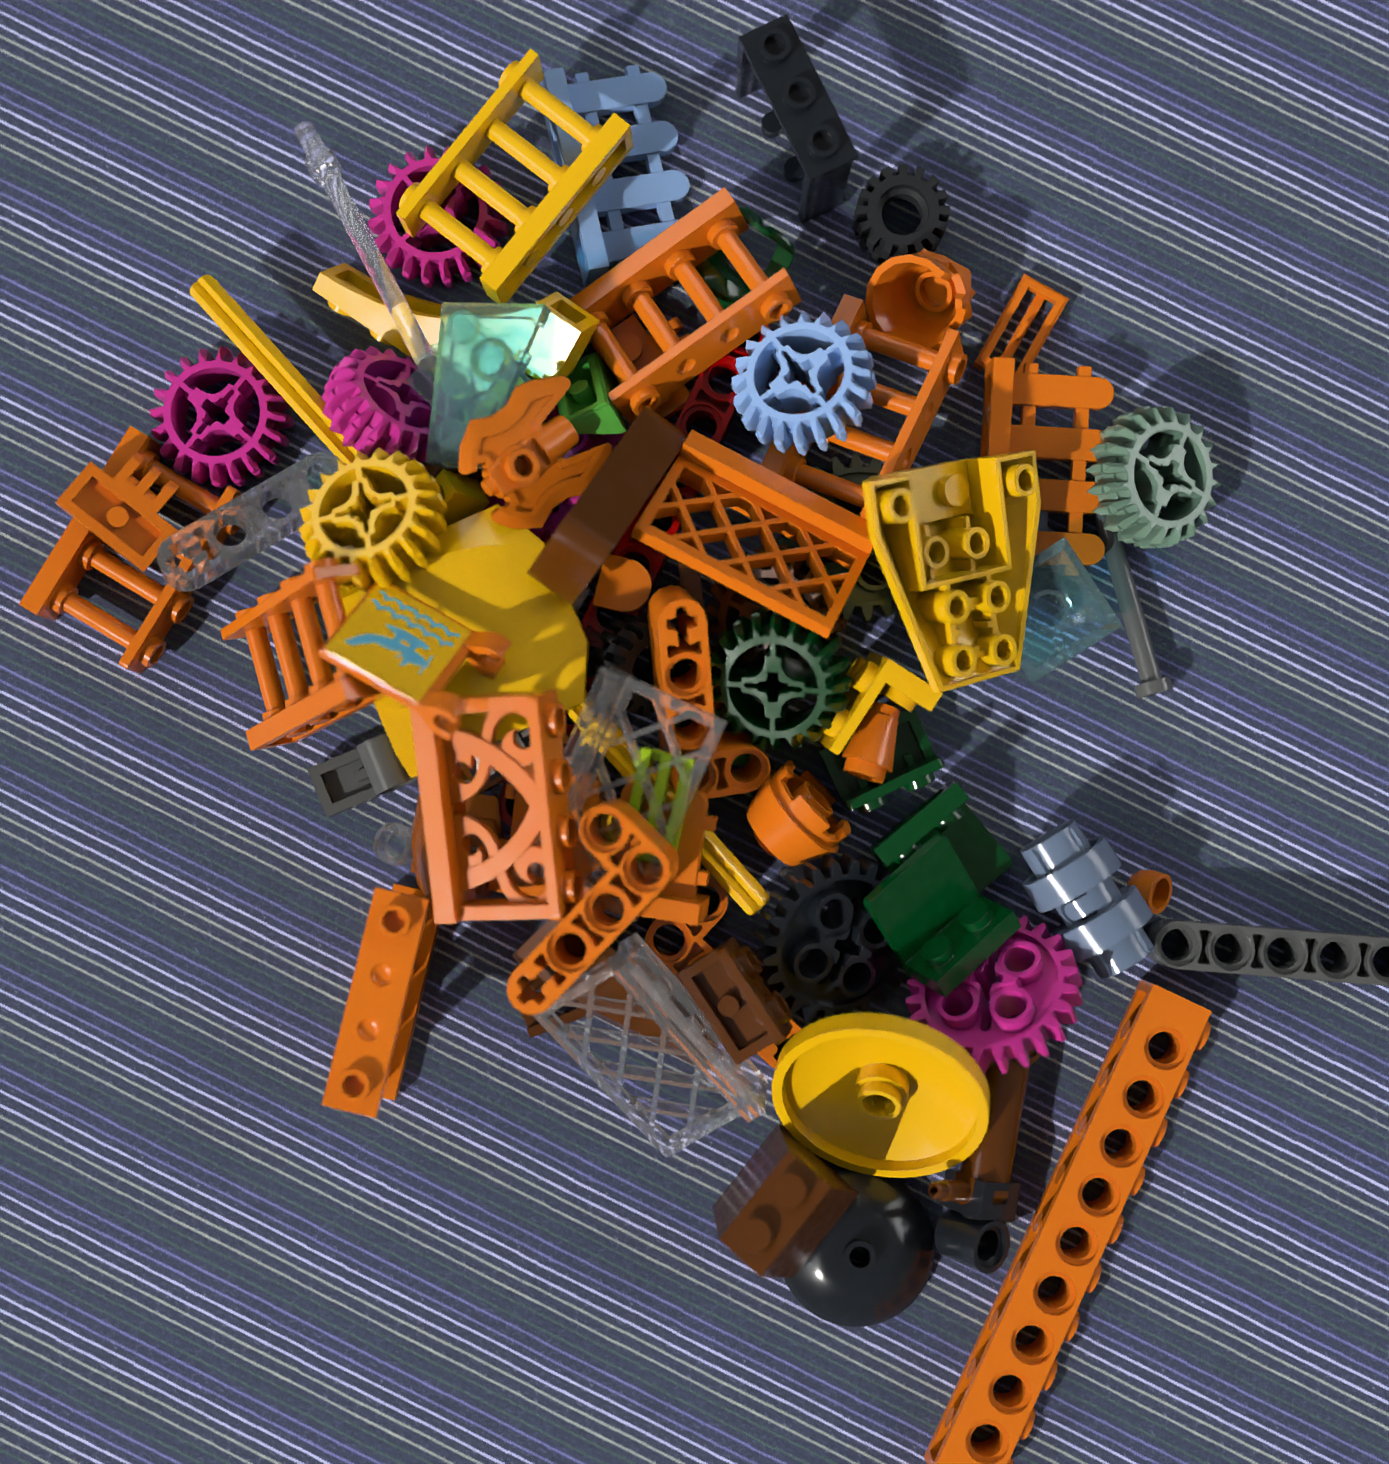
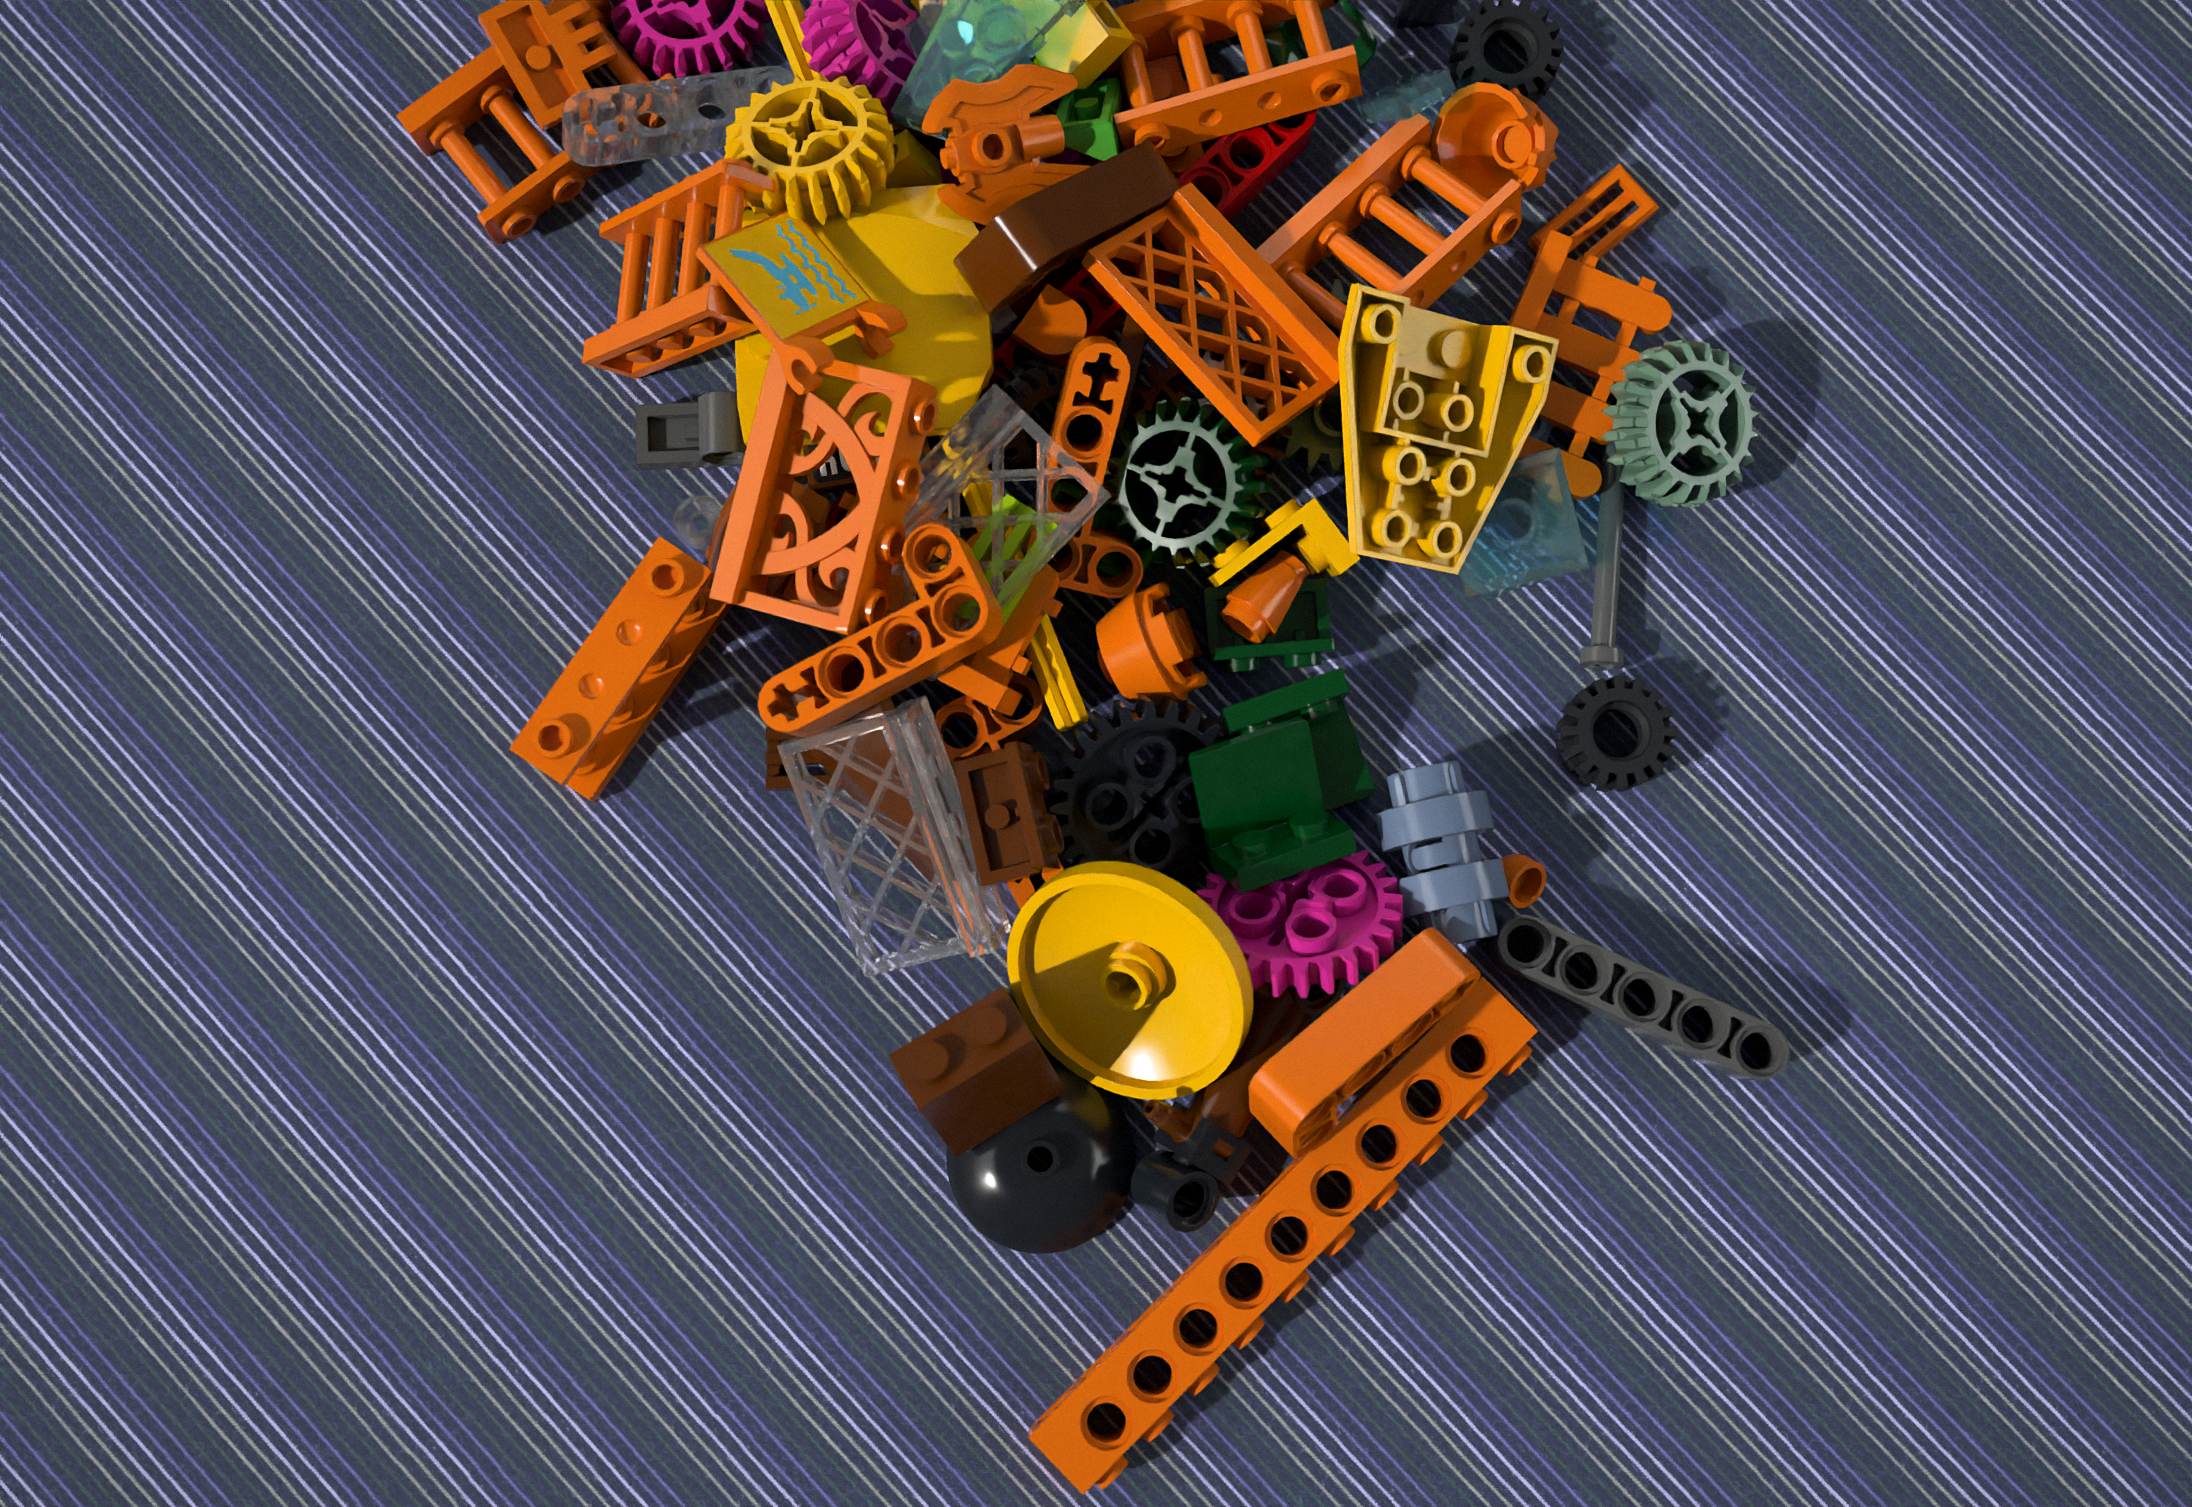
camera: 20 degrees right, 5 degrees down
light blue gear [731,310,877,456] -> none
none -> orange beam [1249,927,1481,1159]
none -> clear light blue tile [1355,69,1456,124]
none -> black tyre [1555,676,1677,792]

